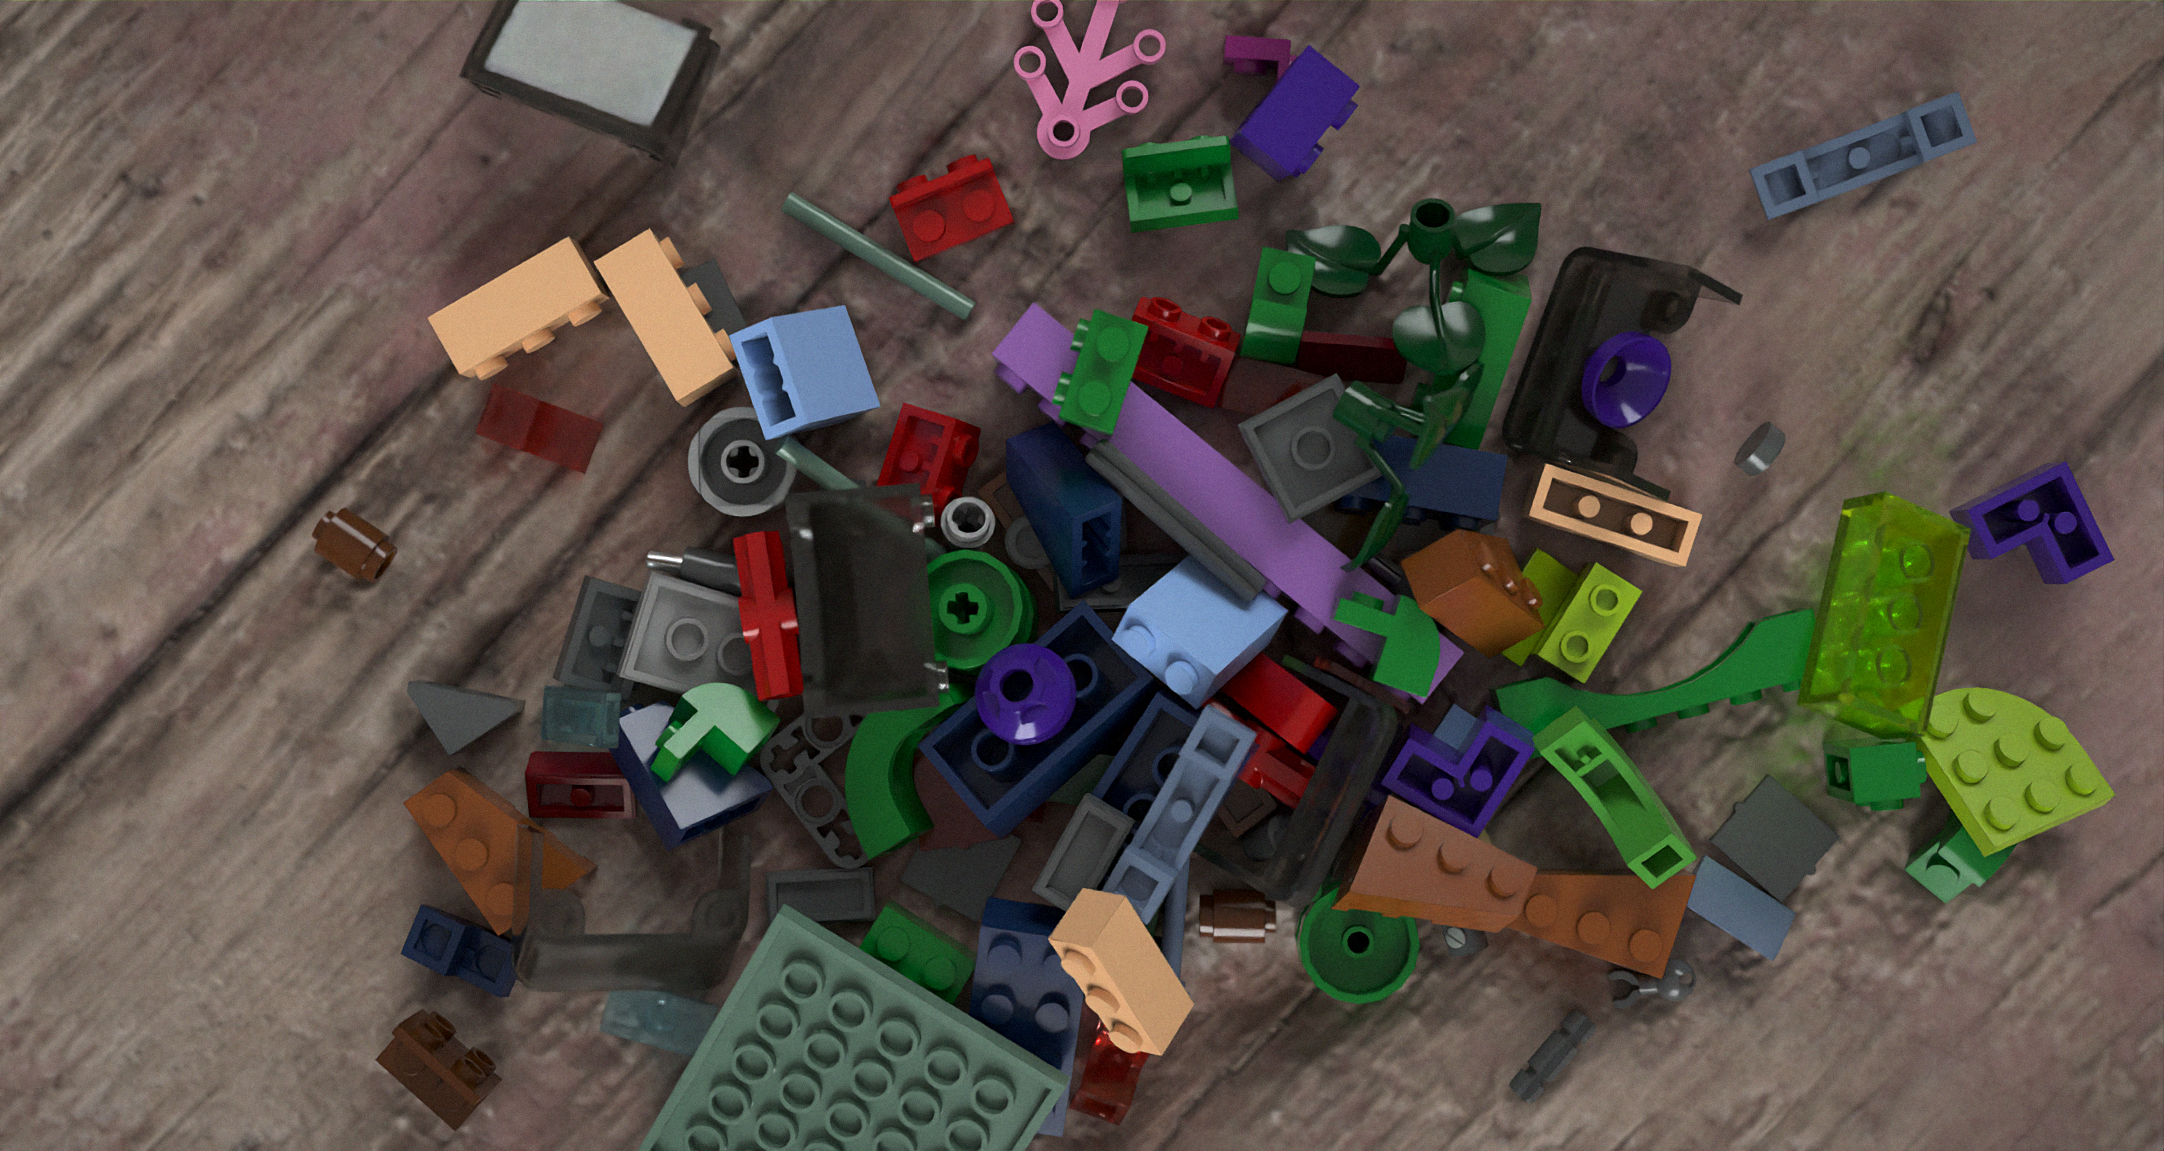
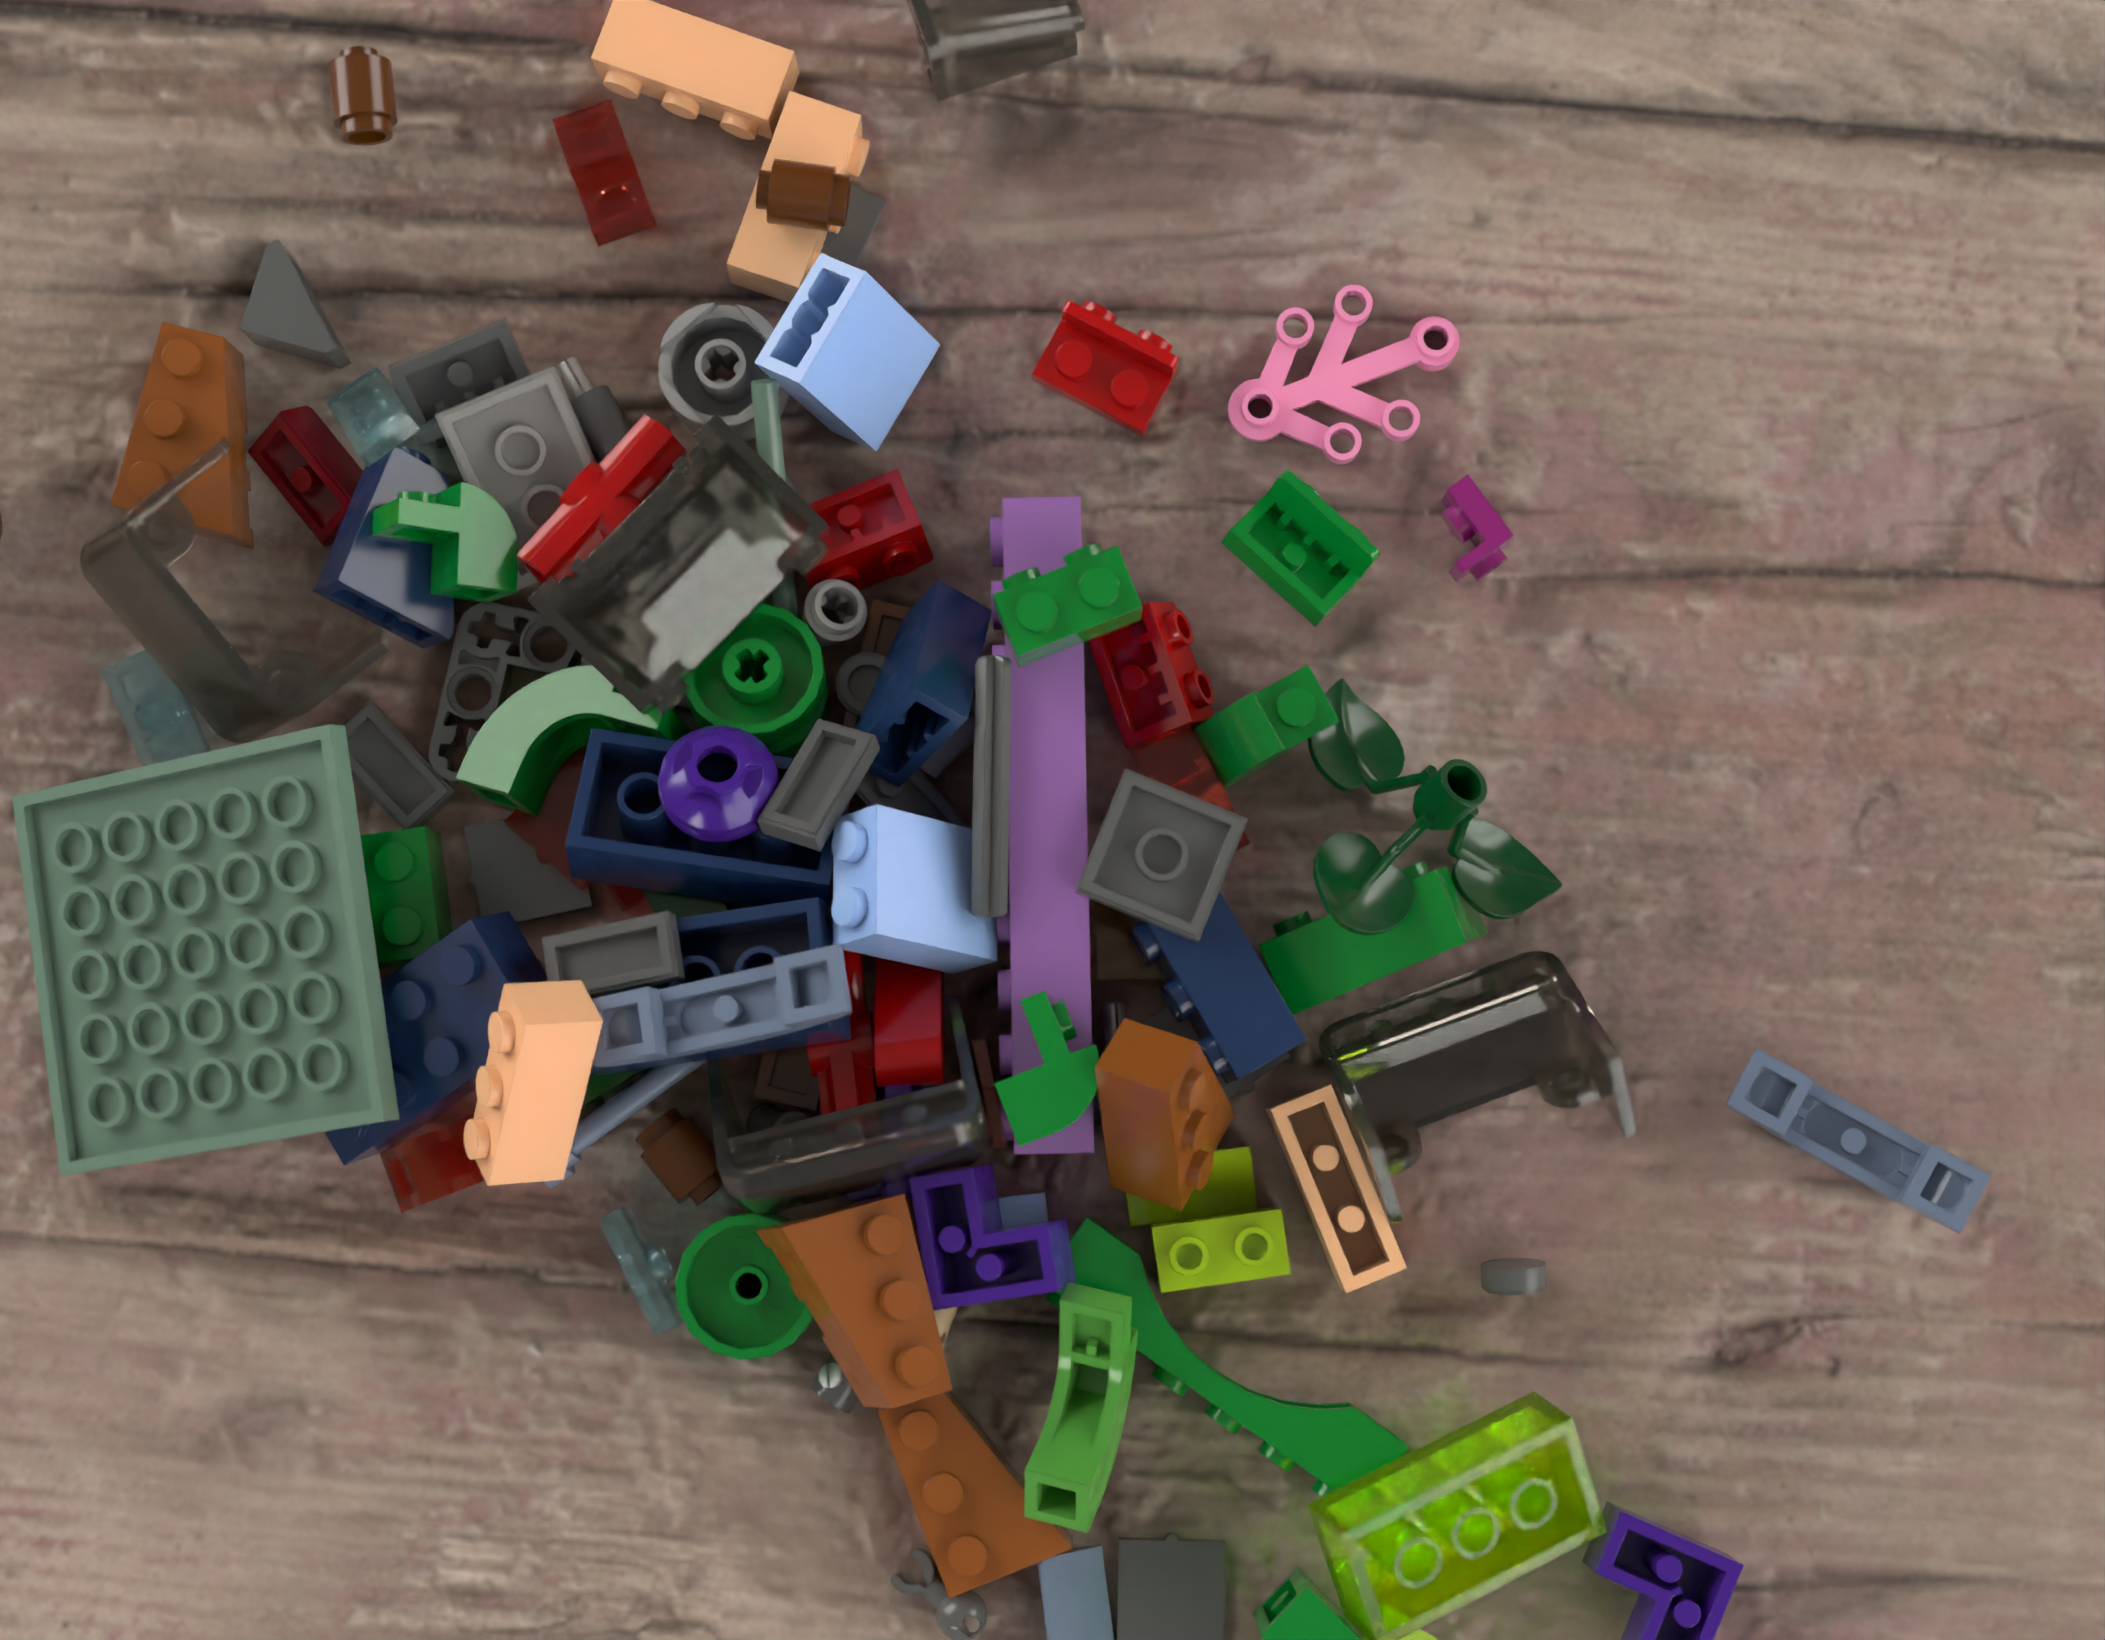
camera: 50 degrees right, 5 degrees down
dark blue slope [401,904,529,998] -> none
sand green bar [781,192,976,321] -> none
dark purple brick [1229,45,1361,182] -> none
dark red slope [1296,331,1408,384] -> none
dark green plant [1332,360,1486,573] -> none
dark grey axle [1509,1009,1596,1104] -> none
dark purple piece [1581,331,1671,429] -> none
none -> clear light blue plate [599,1206,684,1335]
none -> reddish brown brick [756,158,851,231]
none -> dark grey tile [757,718,880,851]

